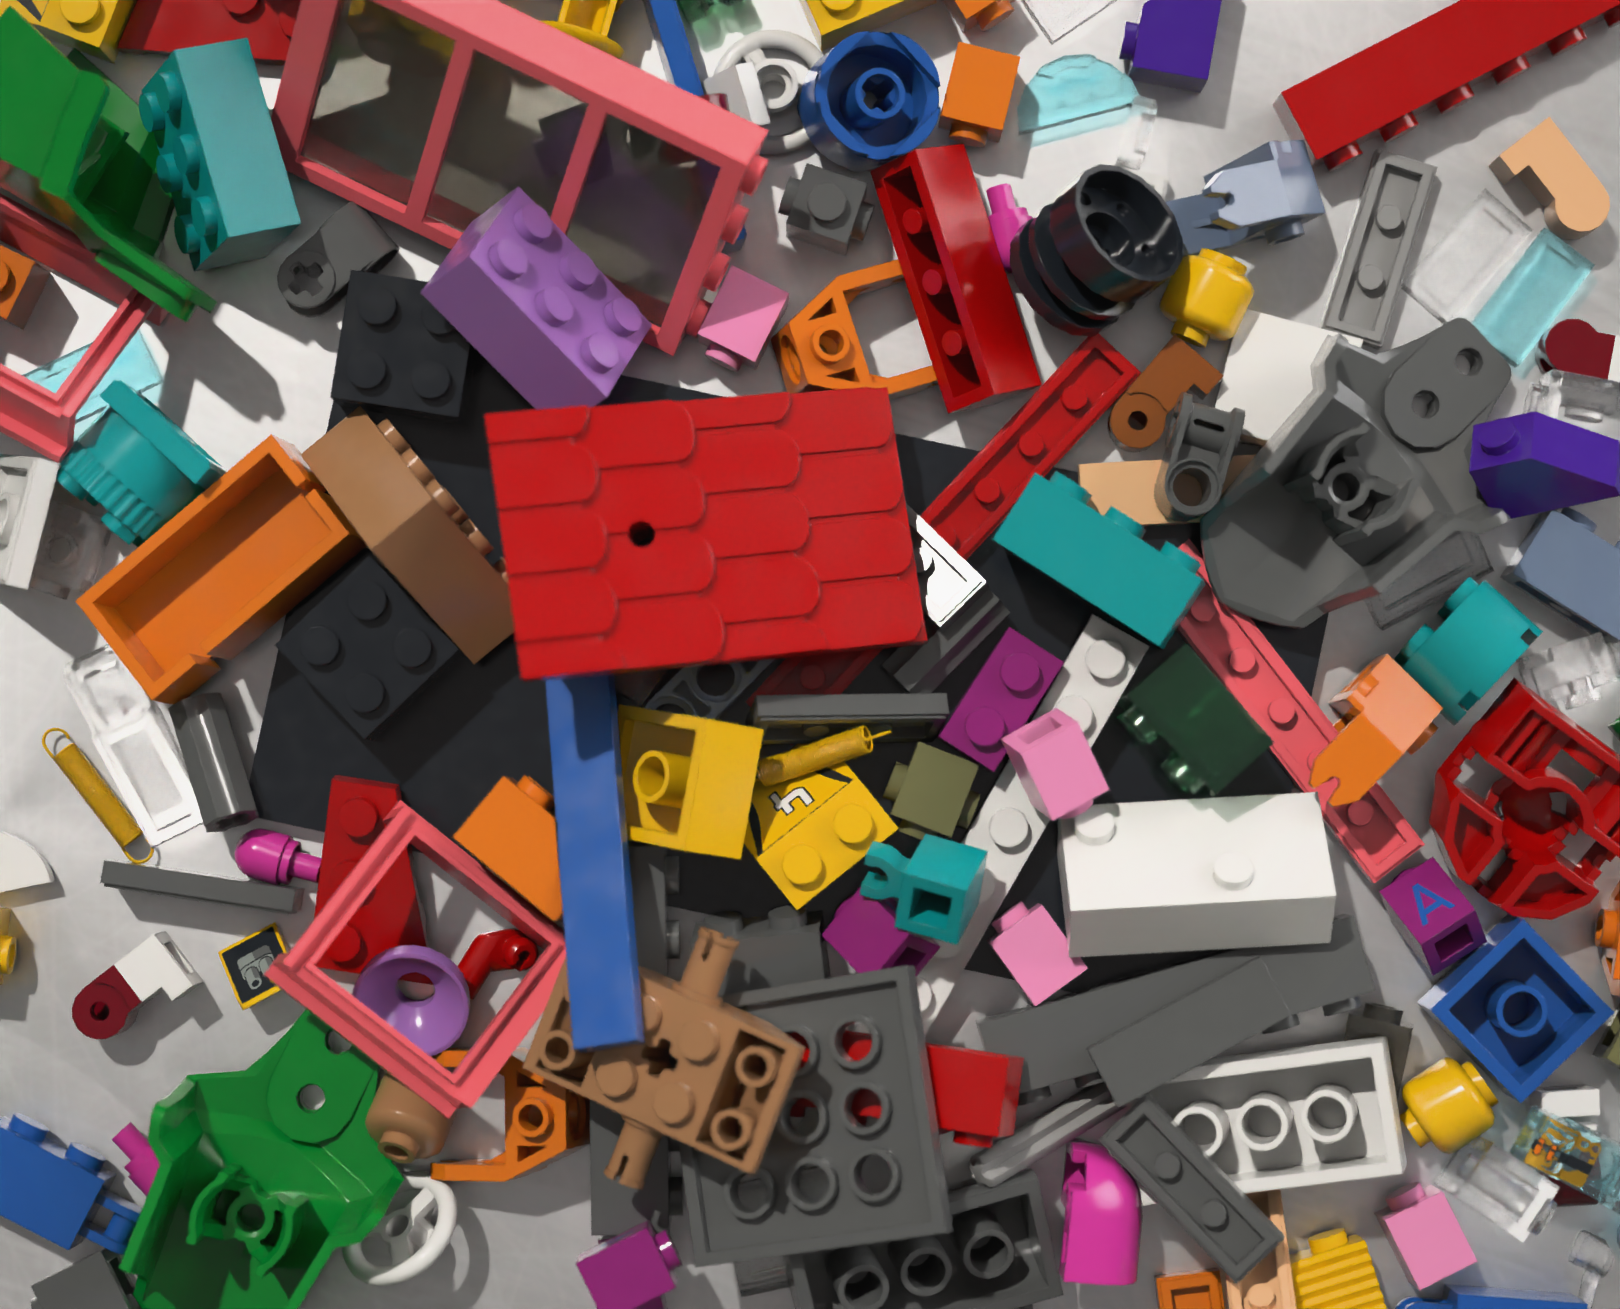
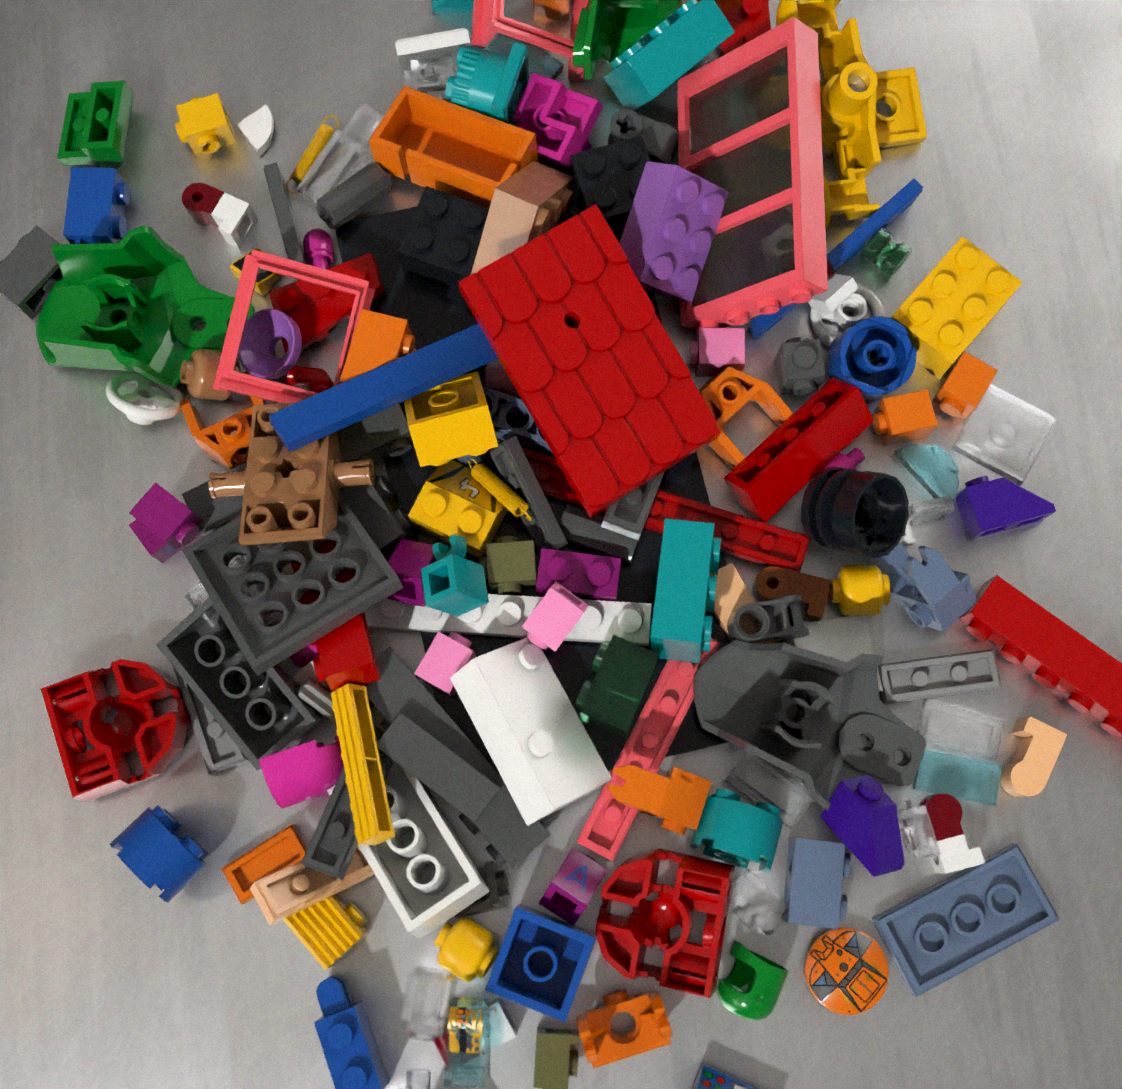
camera: 70 degrees right, 10 degrees down
bright pink brick [1374,1182,1477,1290] -> none
none -> yellow piece [331,683,395,845]
none -> dark pink brick [513,73,603,167]

